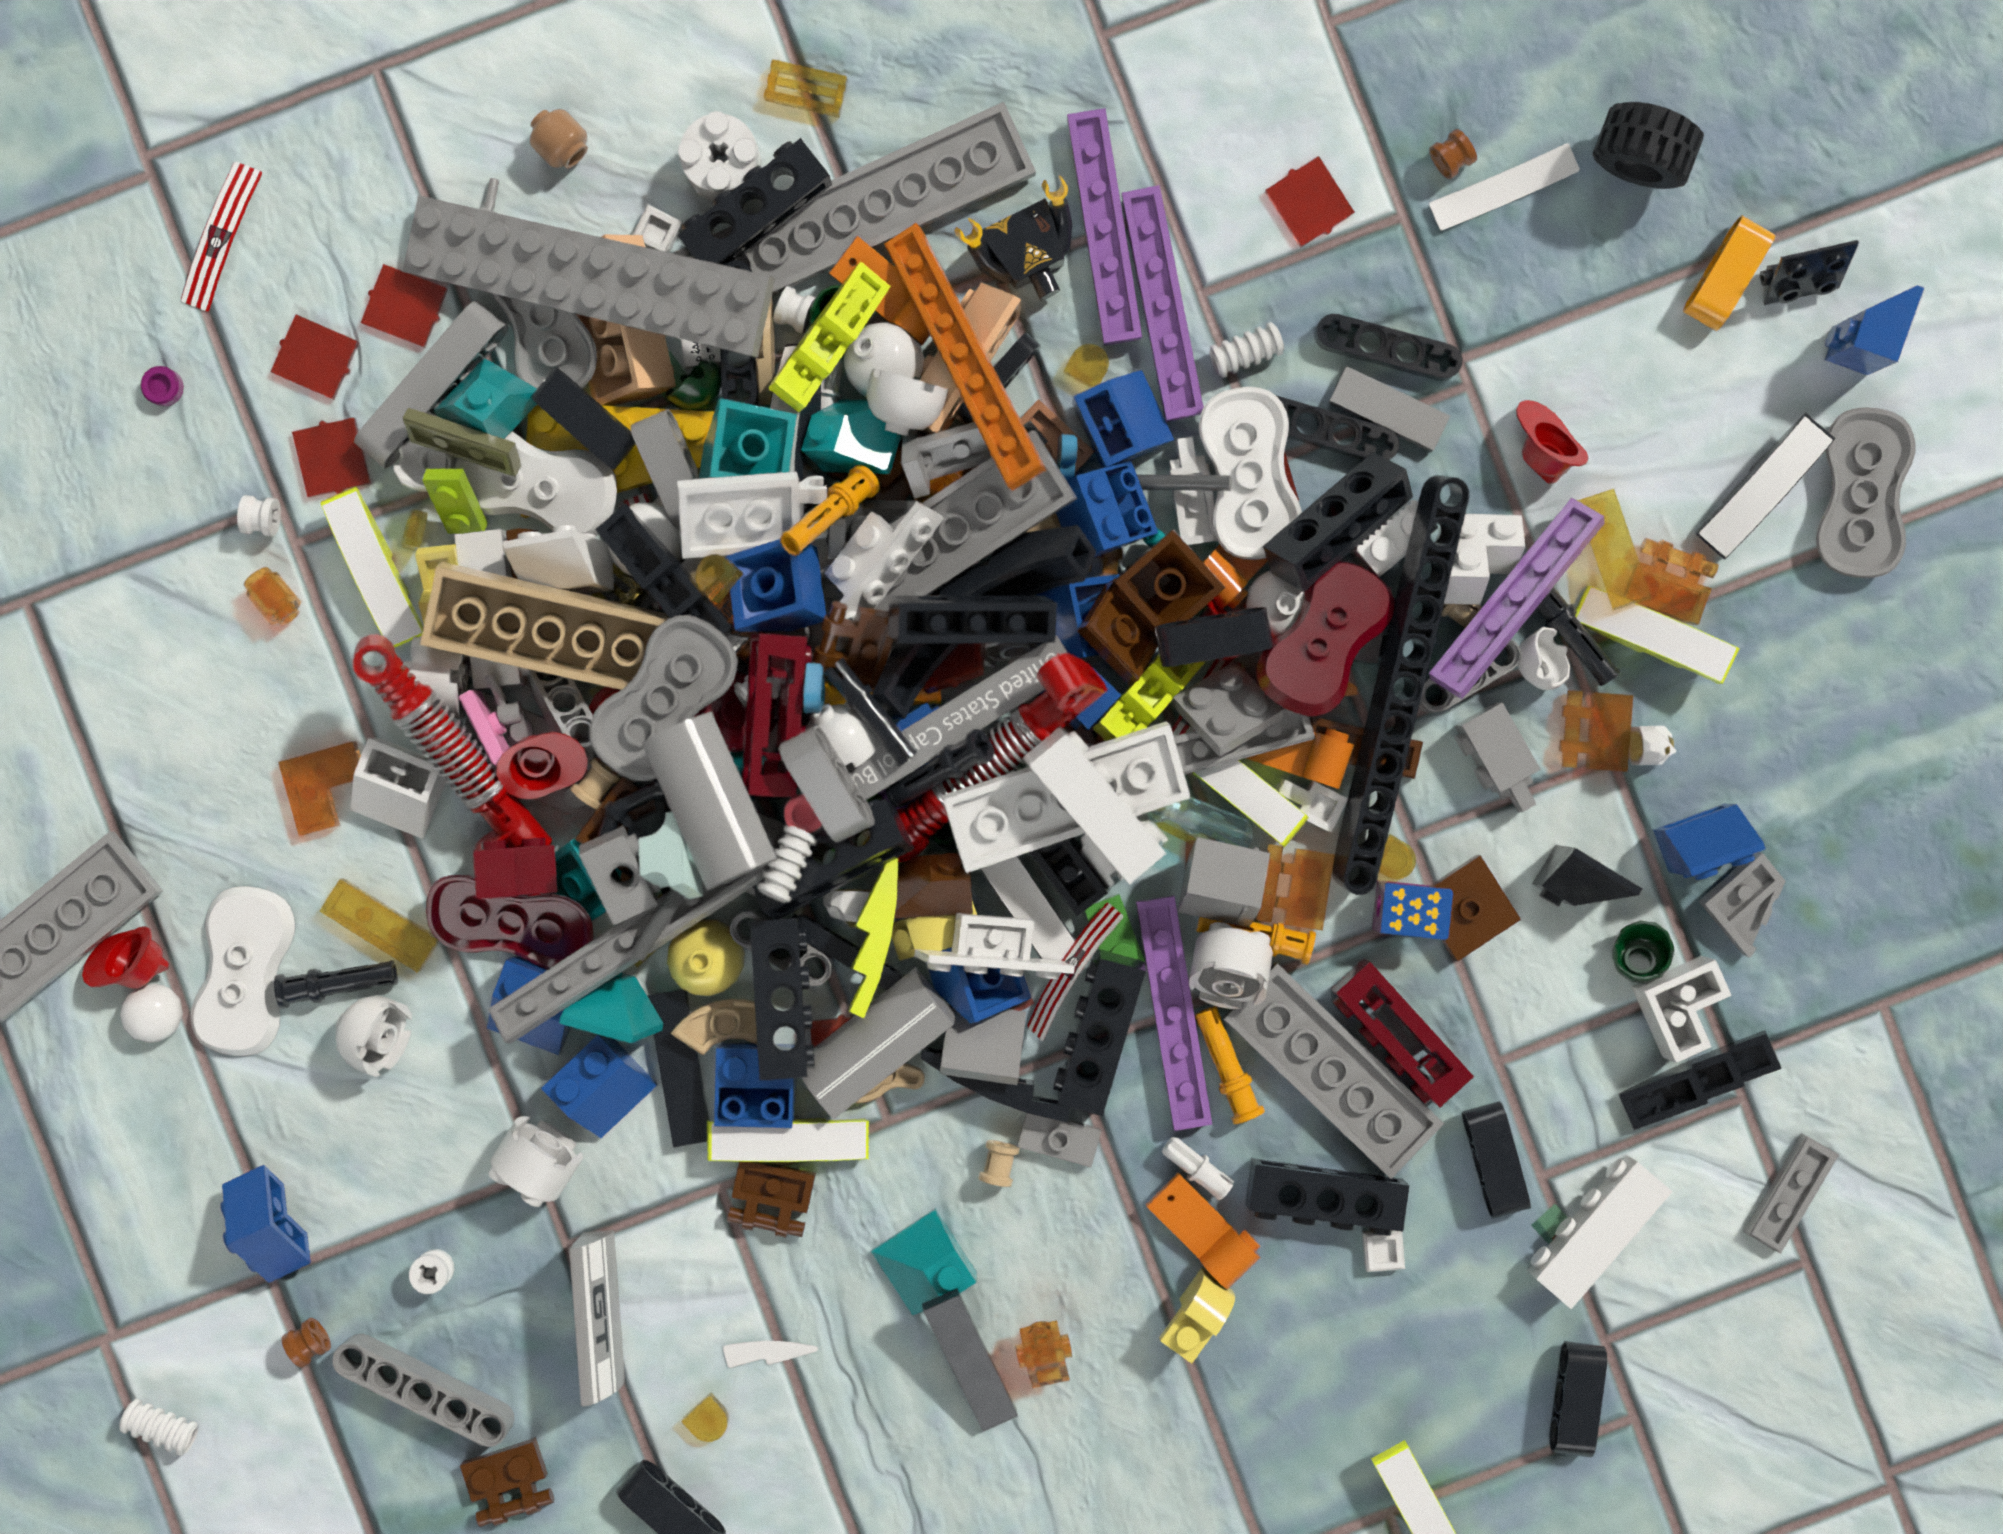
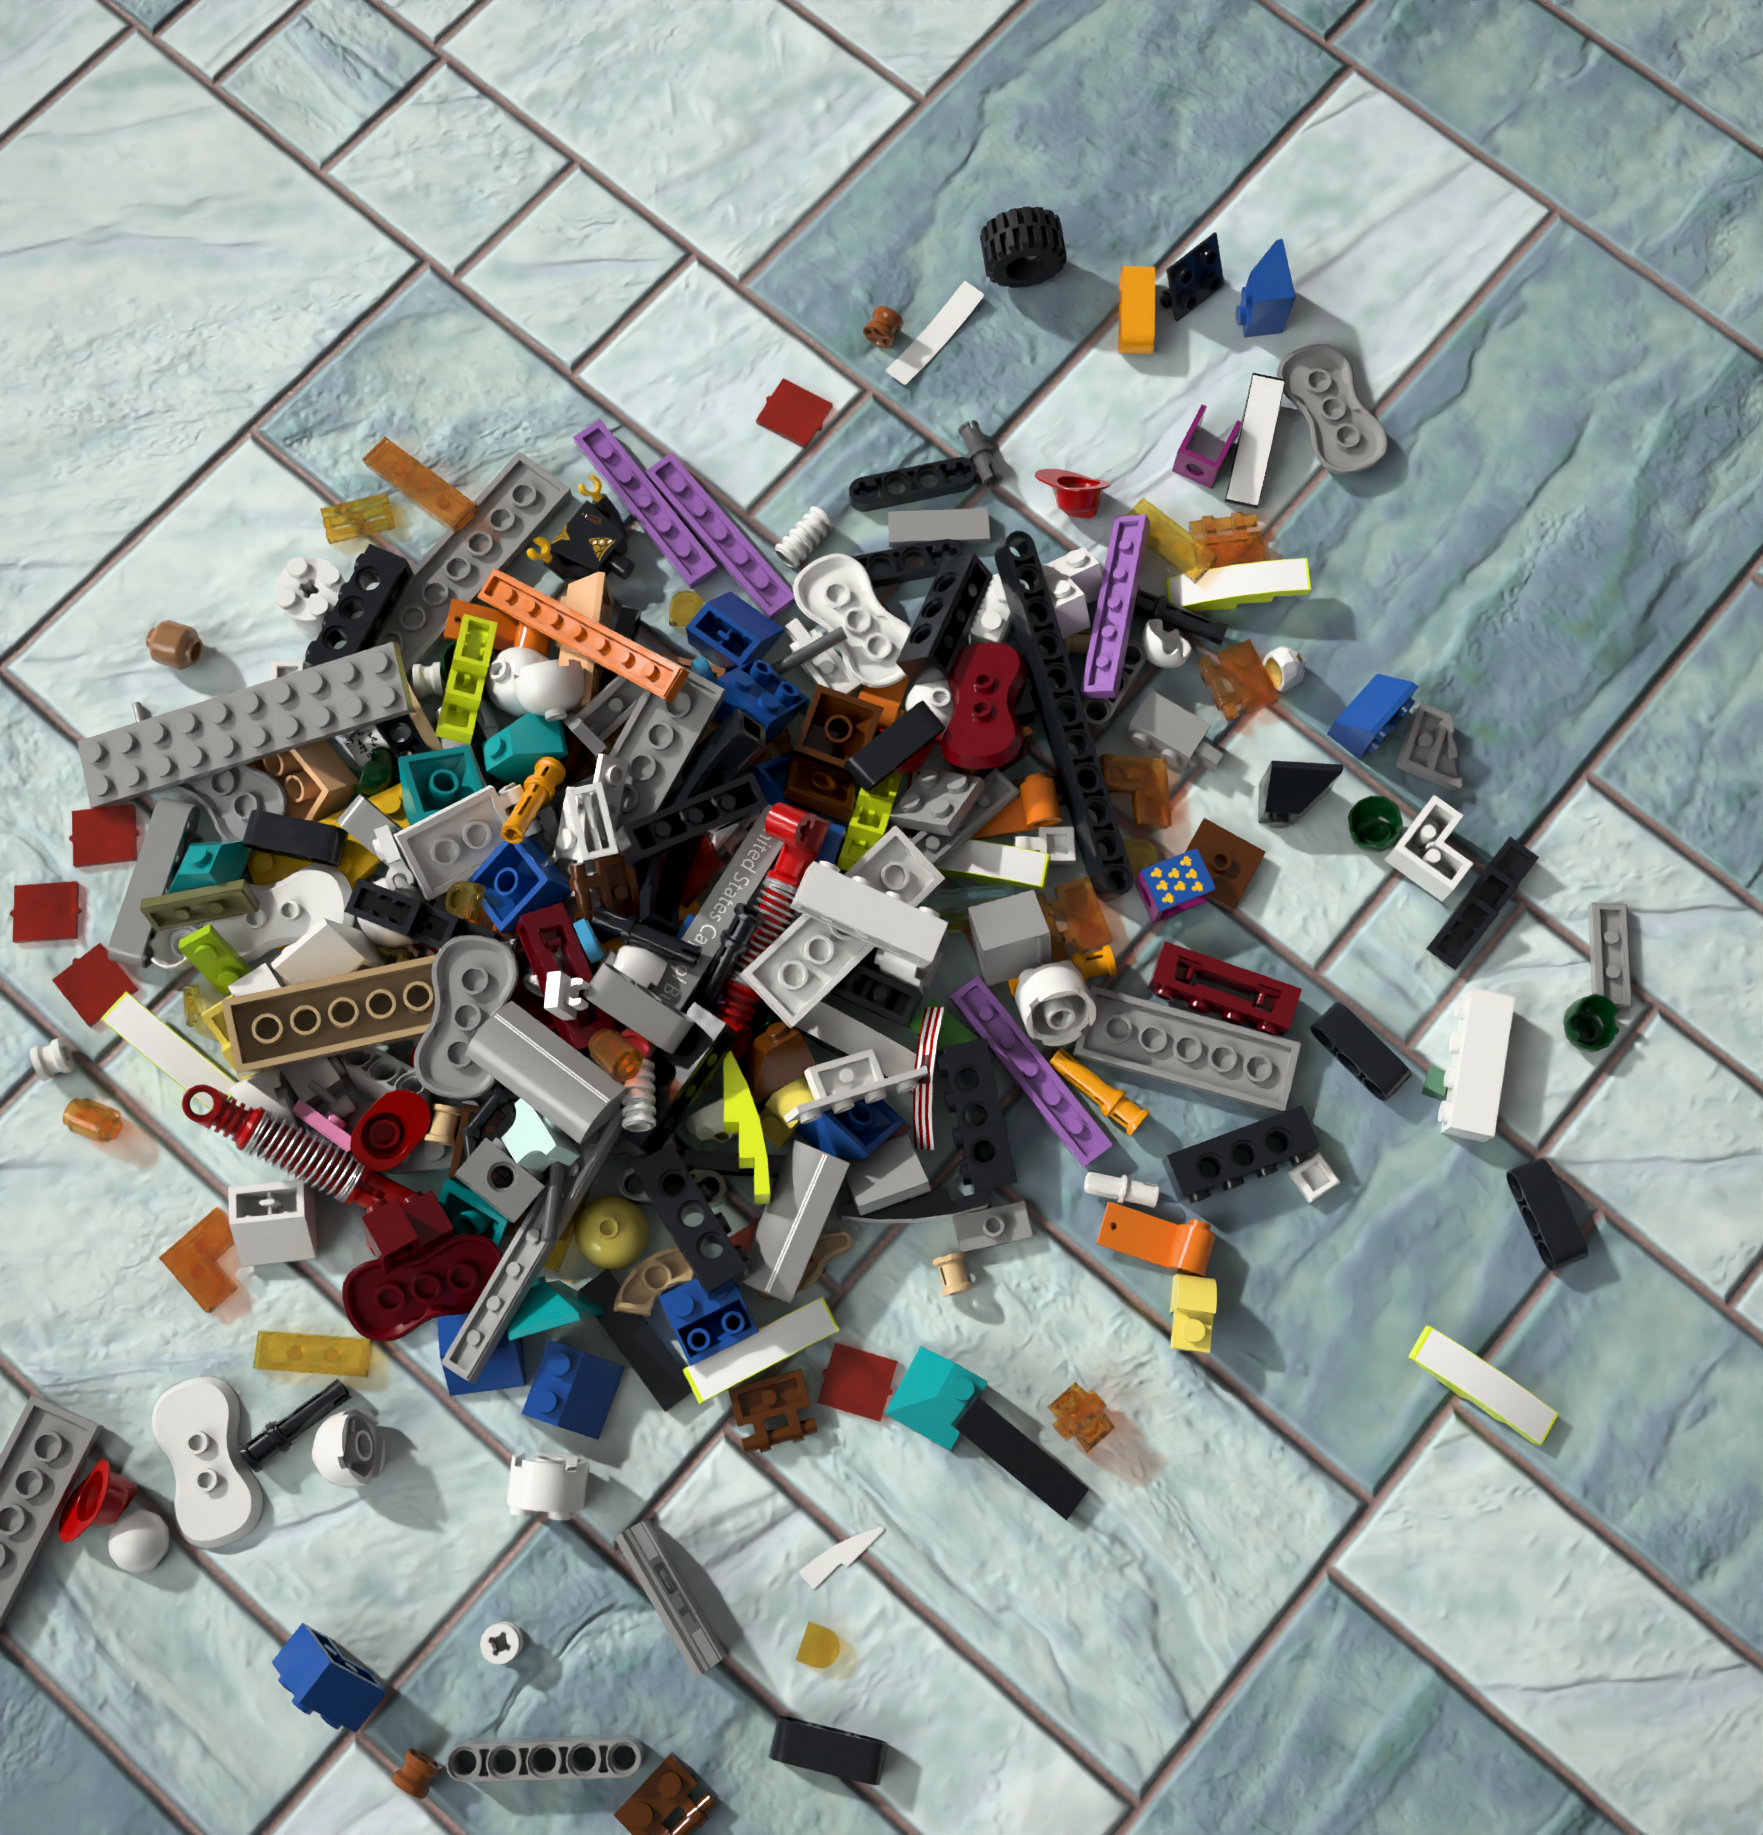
camera: 30 degrees left, 15 degrees down
none -> clear orange tile [362,437,480,534]
none -> white plate [373,825,416,891]
none -> white tile [544,971,590,1021]
none -> white tile [566,782,619,862]
none -> clear orange brick [588,1028,643,1082]
none -> clear red piece [817,1342,898,1422]
none -> dark grey pin [958,420,1003,488]
none -> clear orange plate [1098,754,1172,830]
none -> magenta piece [1172,404,1242,489]
none -> dark green hair [1563,994,1619,1053]

